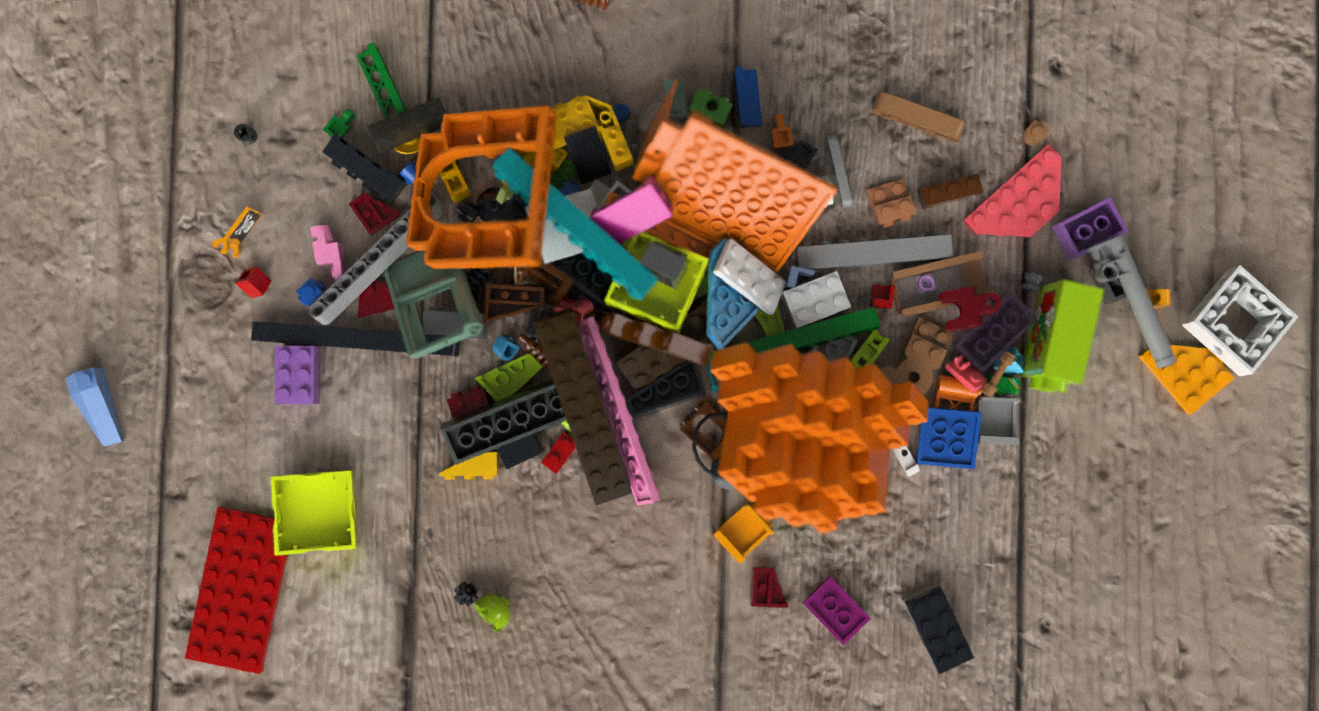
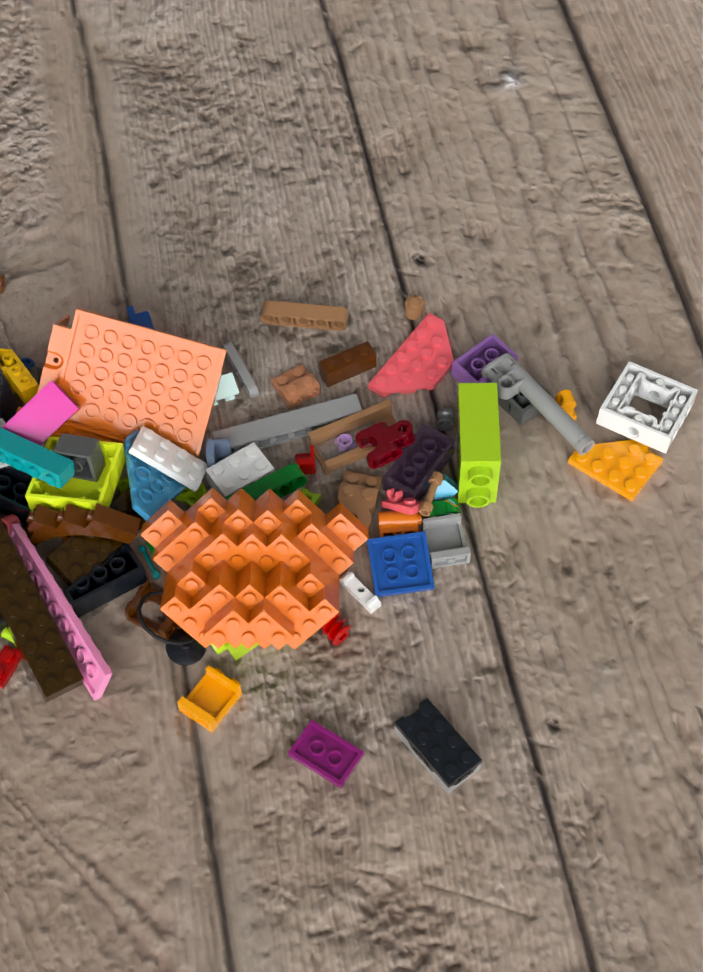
camera: 15 degrees left, 30 degrees down
dark red wing [750,567,788,608] -> none

